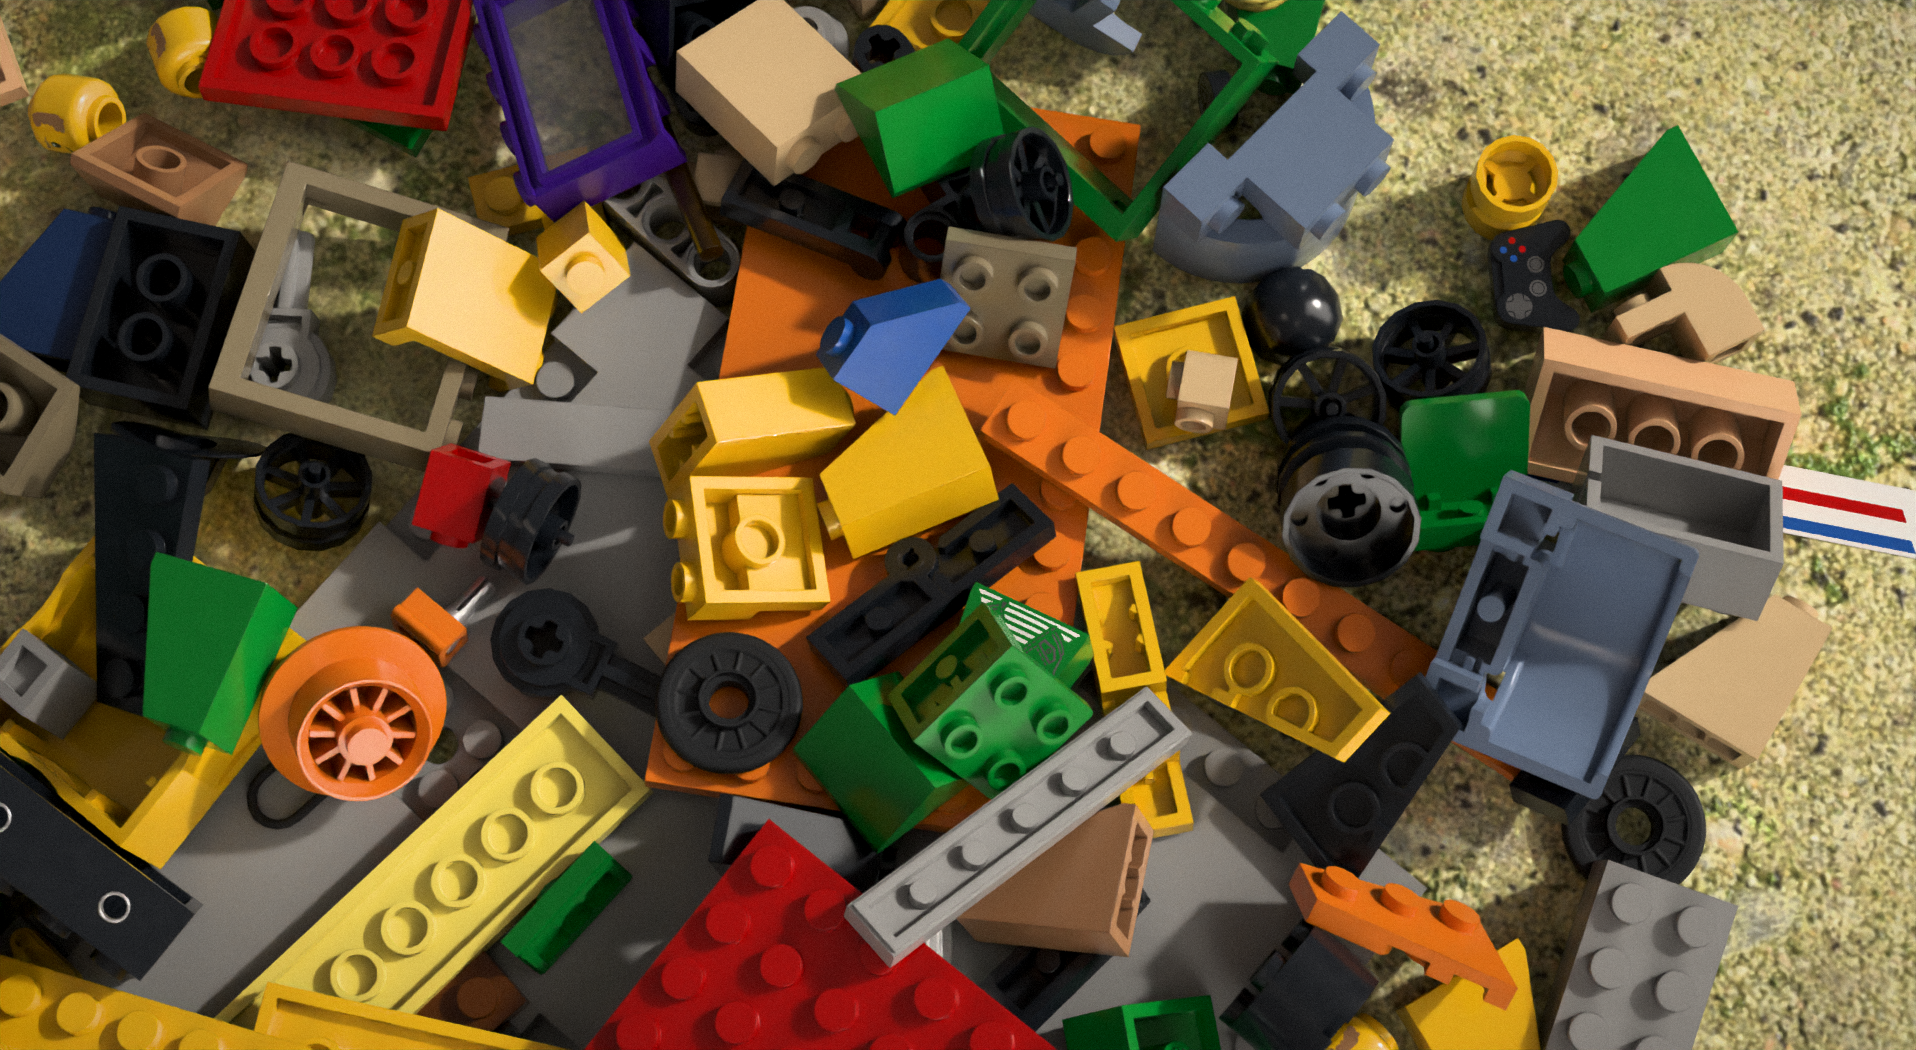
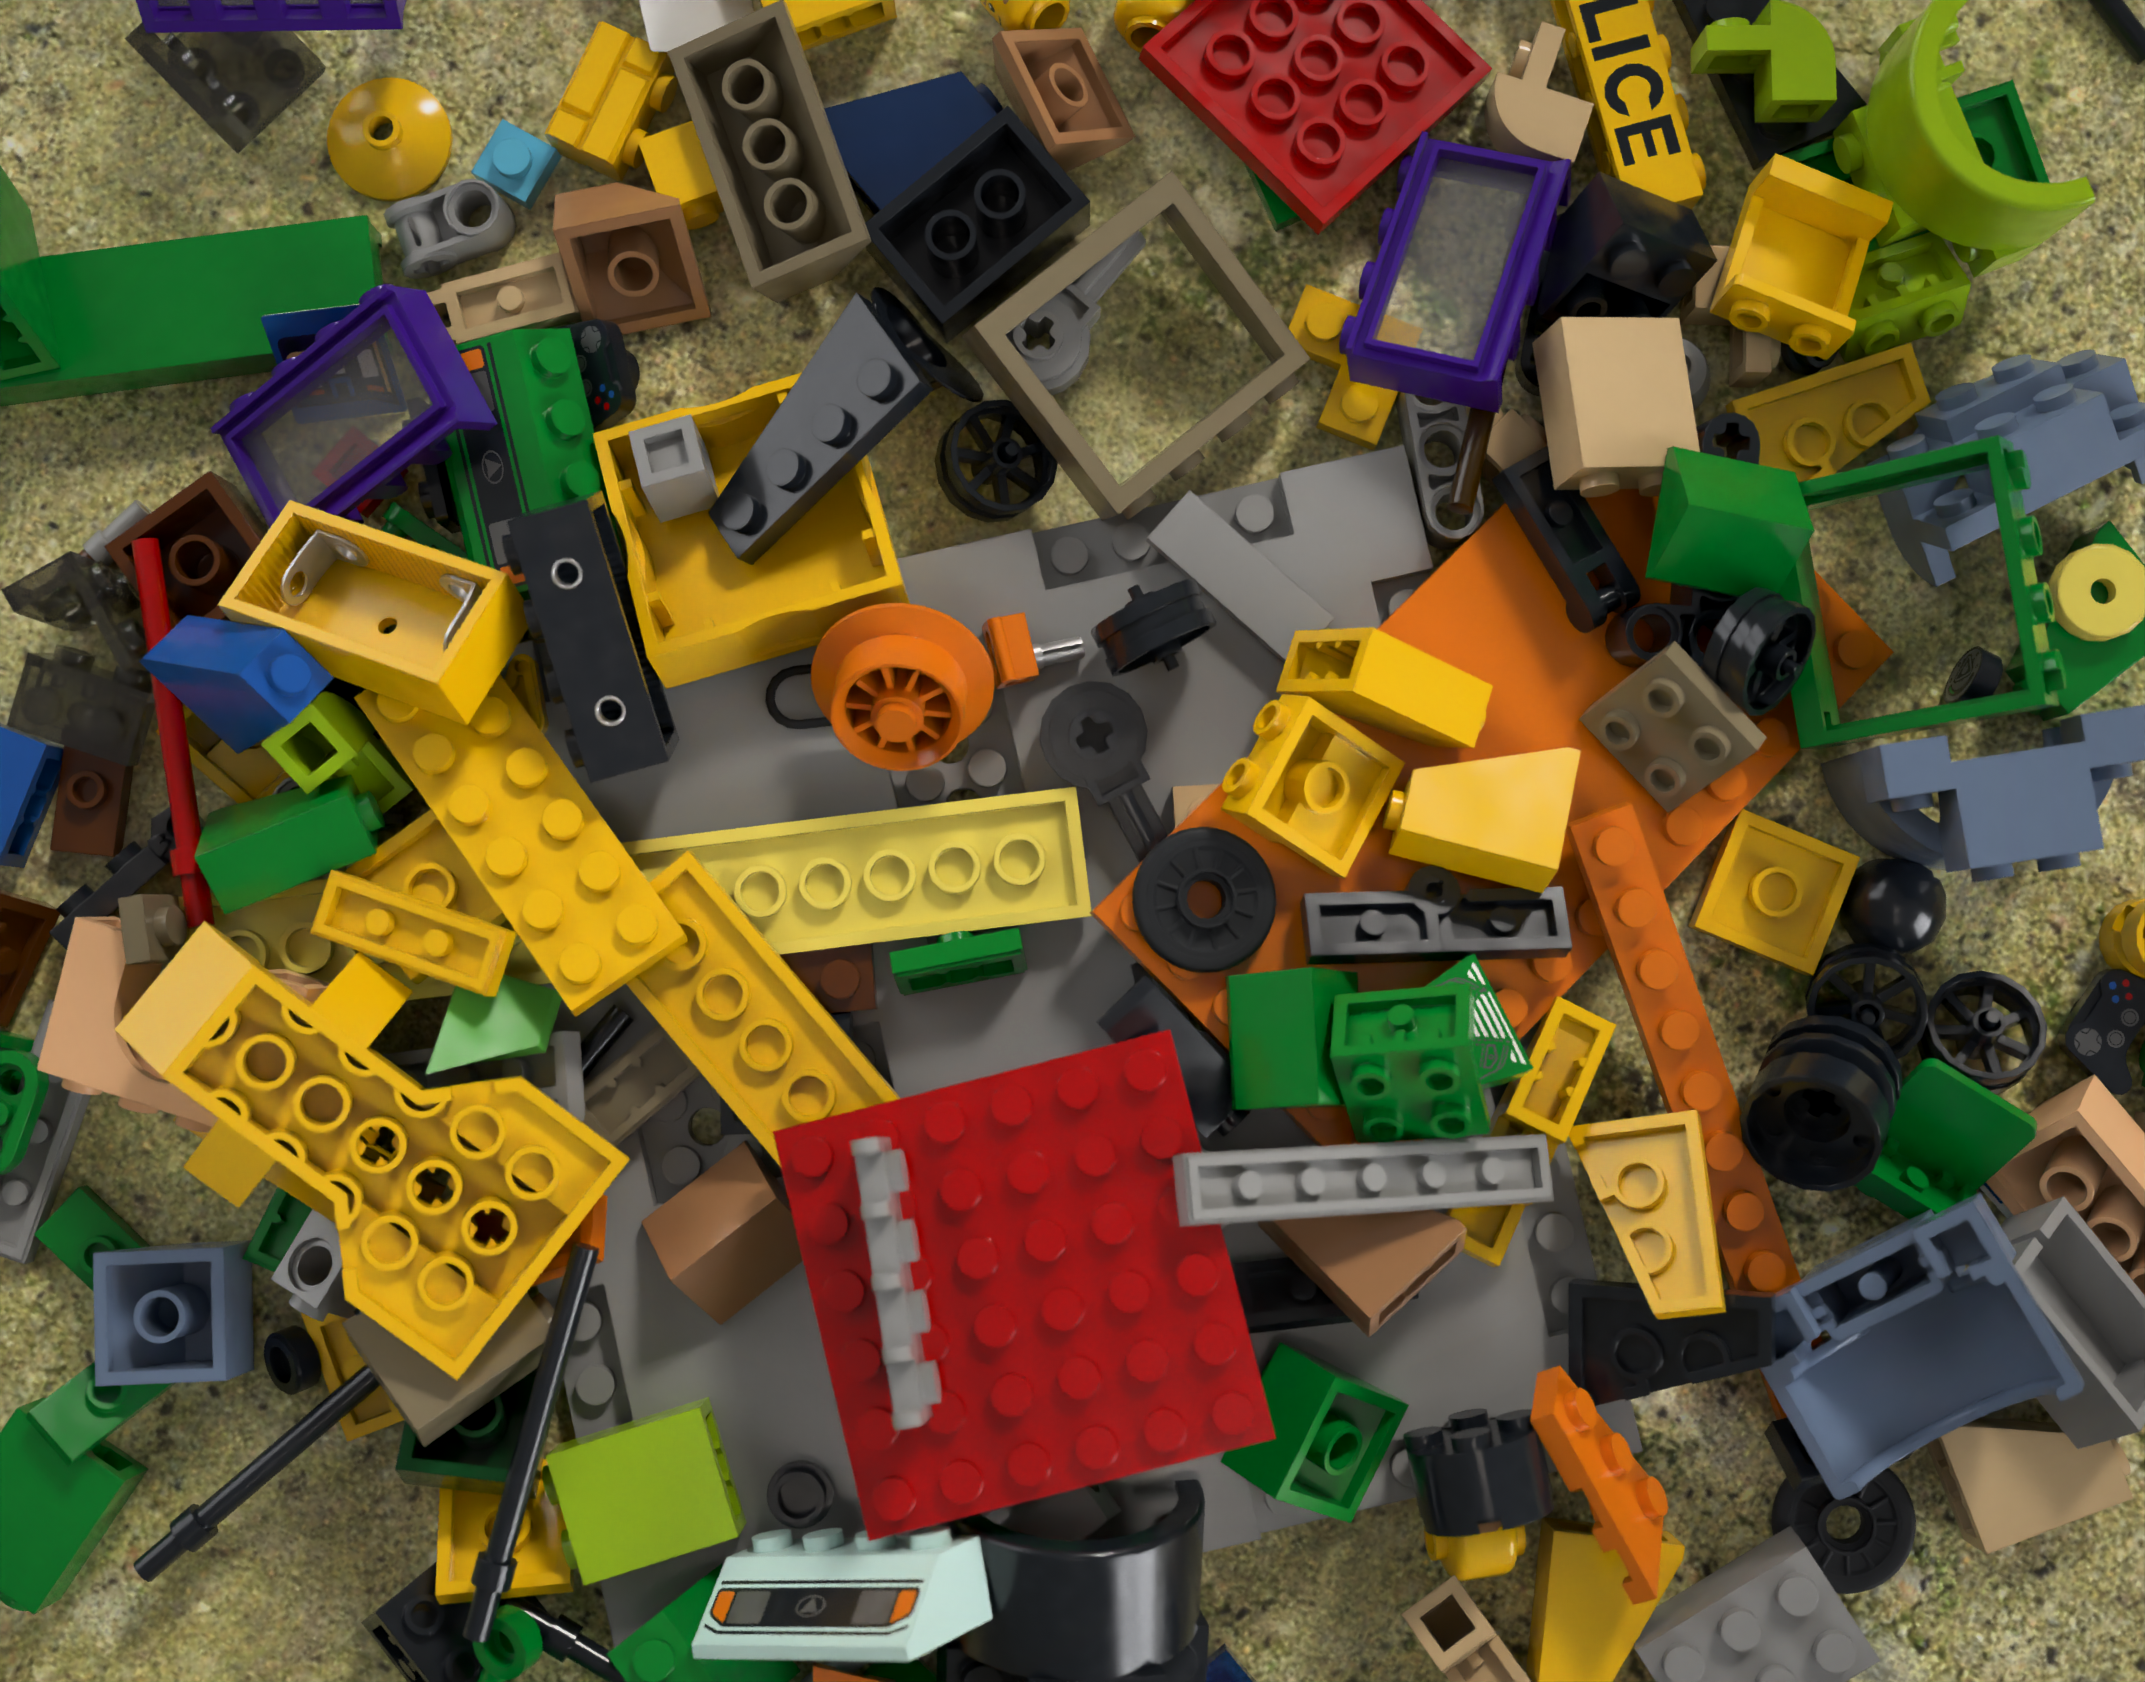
camera: 35 degrees right, 10 degrees up
green slope [142,552,298,757] -> none
yellow panel [372,208,558,392] -> none
red brick [411,443,511,549] -> none
yellow brick [536,200,630,314] -> none
blue slope [816,279,971,415] -> none
tan plate [1166,350,1238,433] -> none

